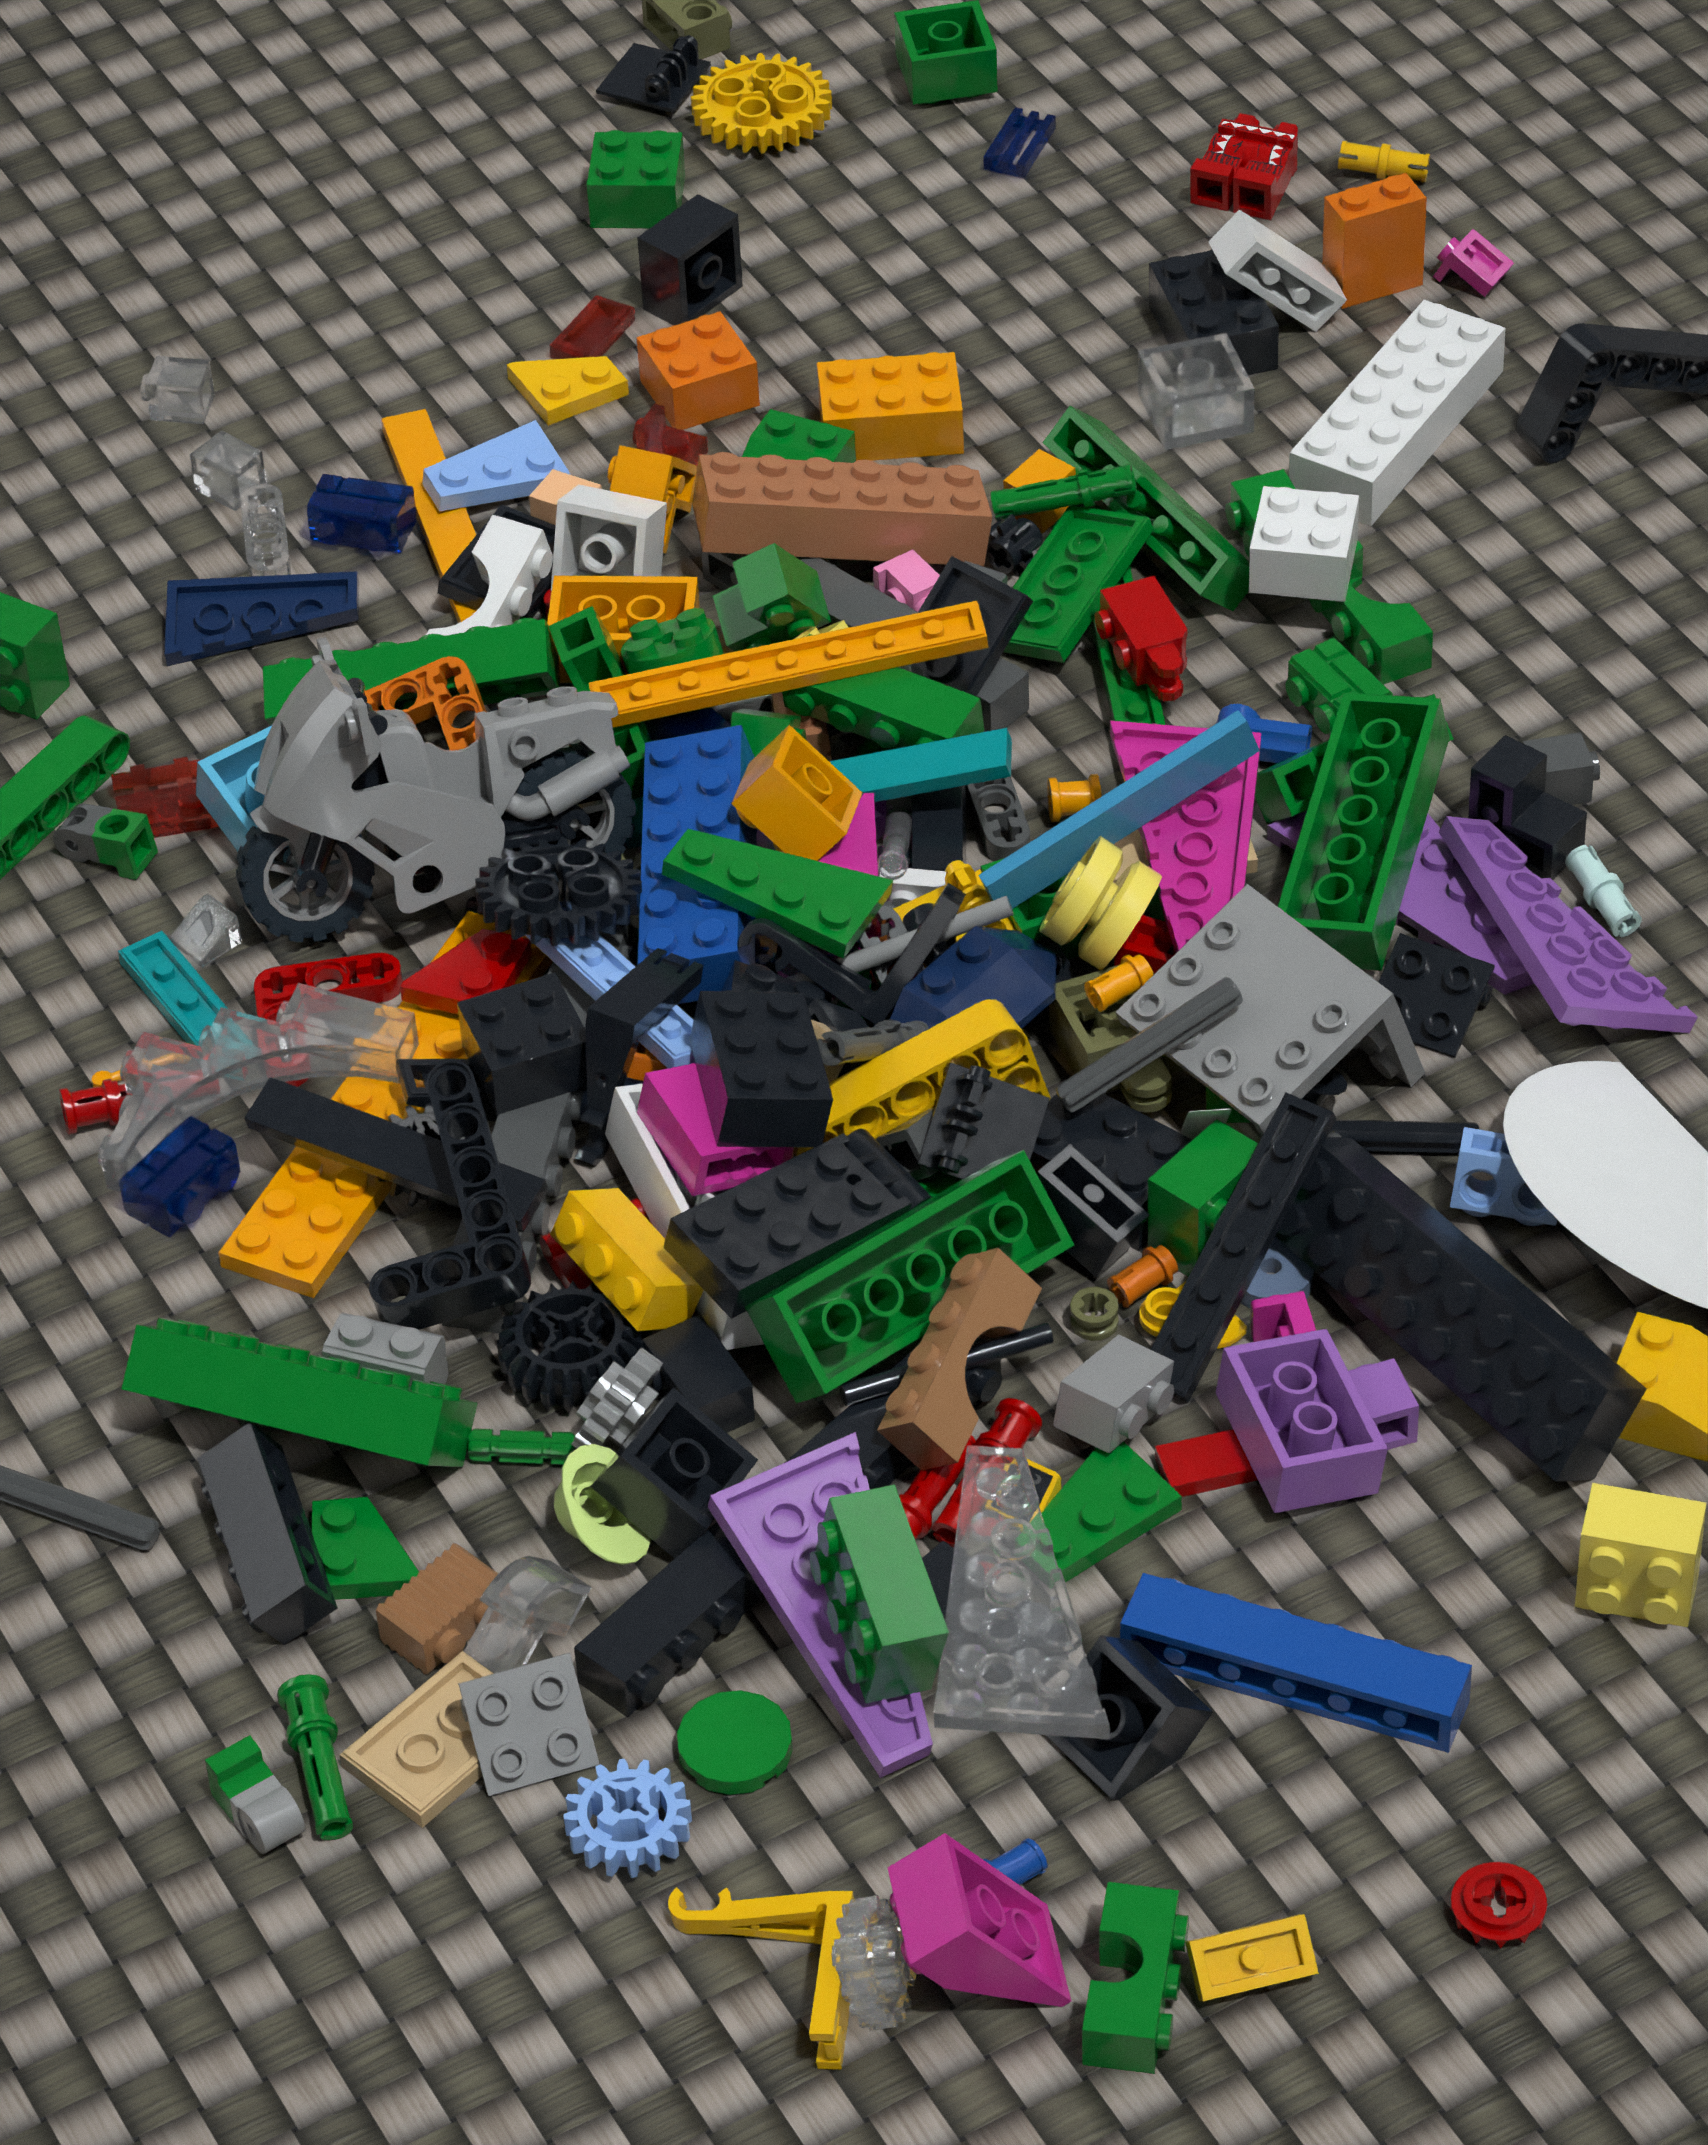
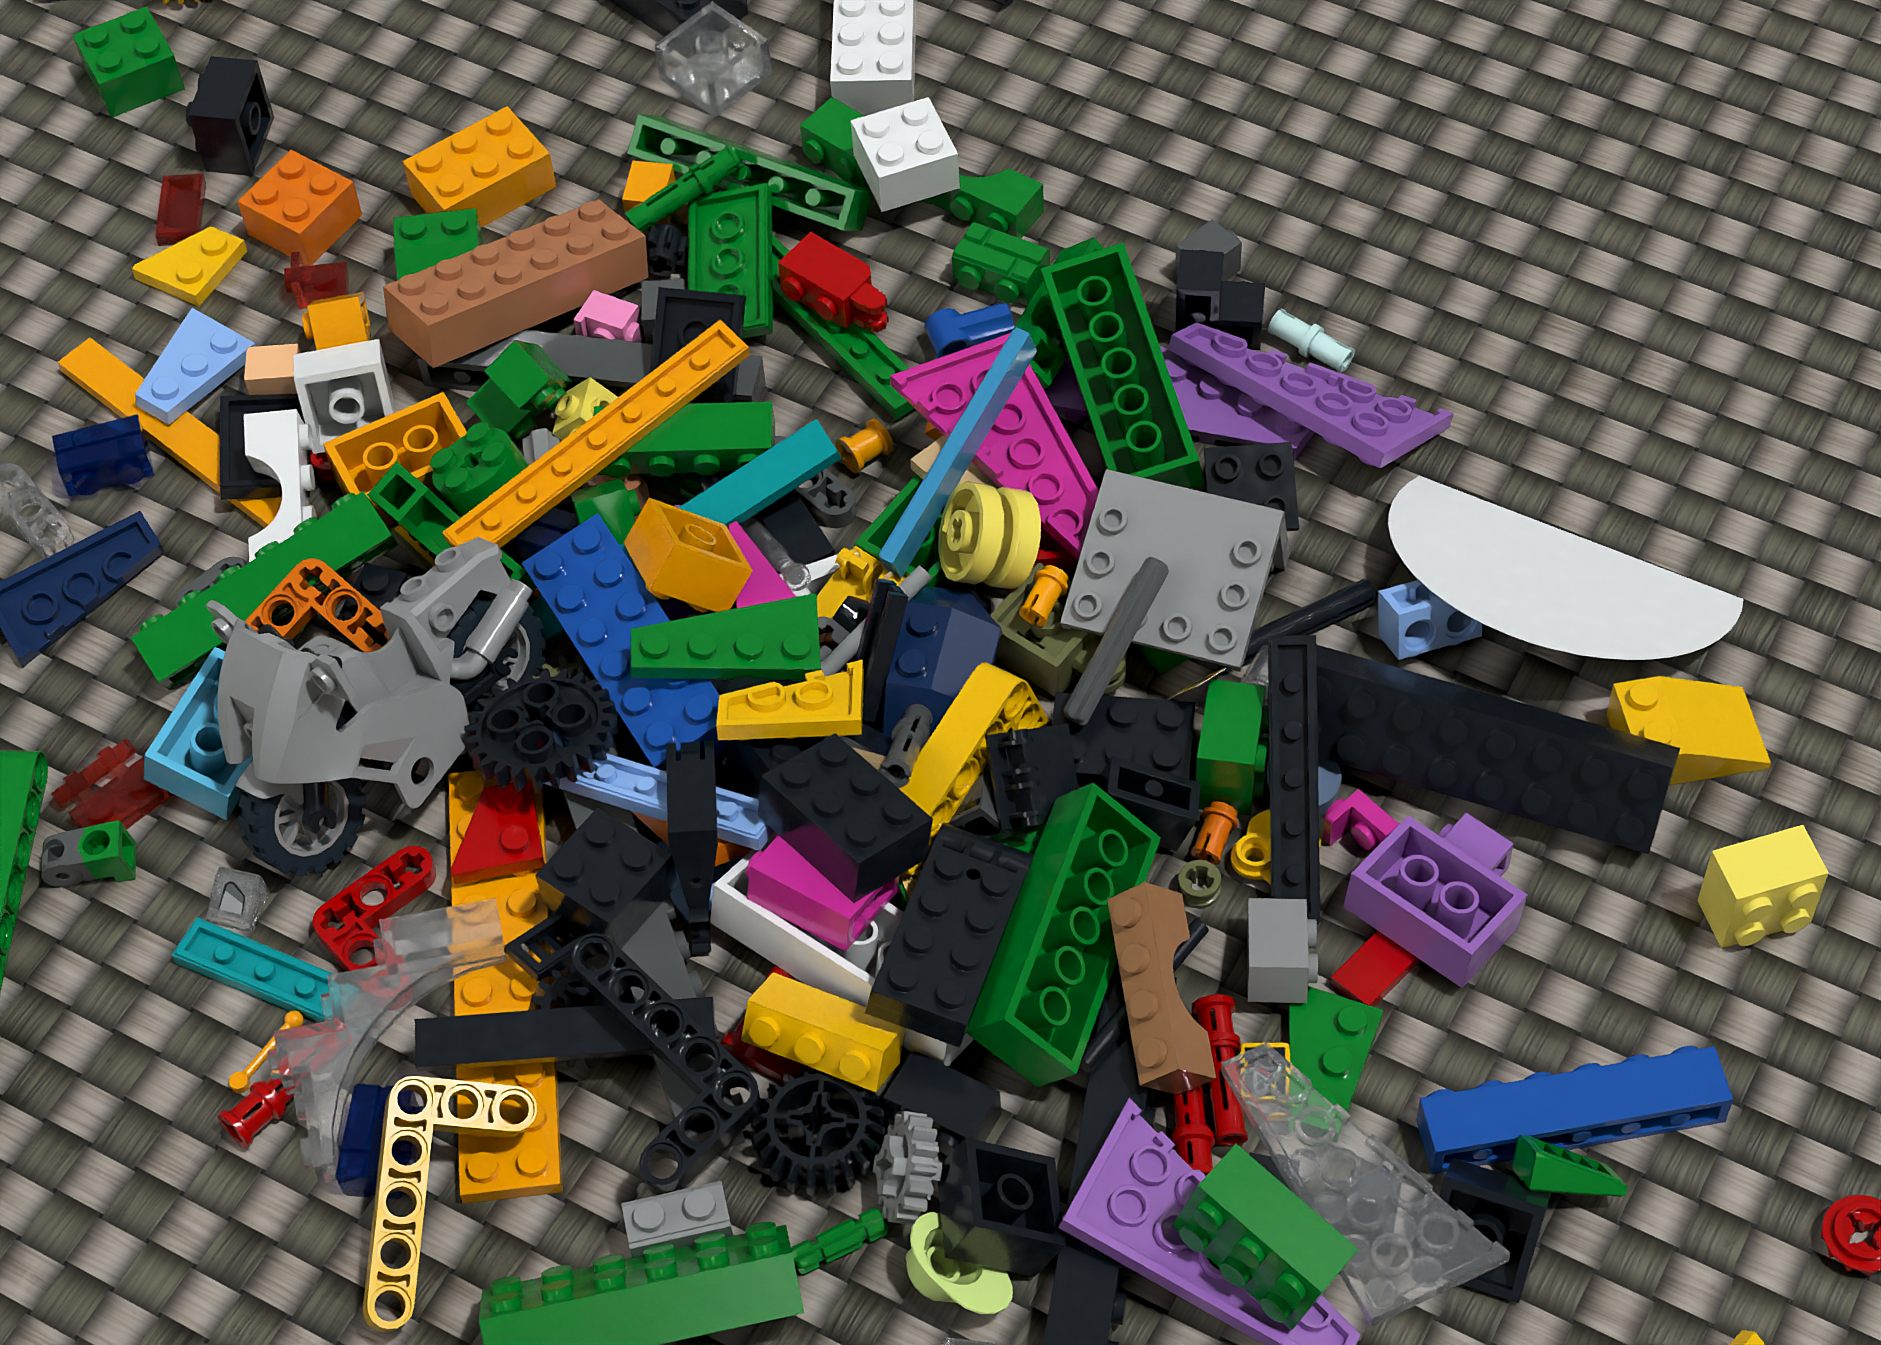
camera: 30 degrees left, 10 degrees up
none -> yellow beam [363,1076,537,1333]
none -> yellow wing [716,659,864,741]
none -> green slope [1512,1134,1628,1197]

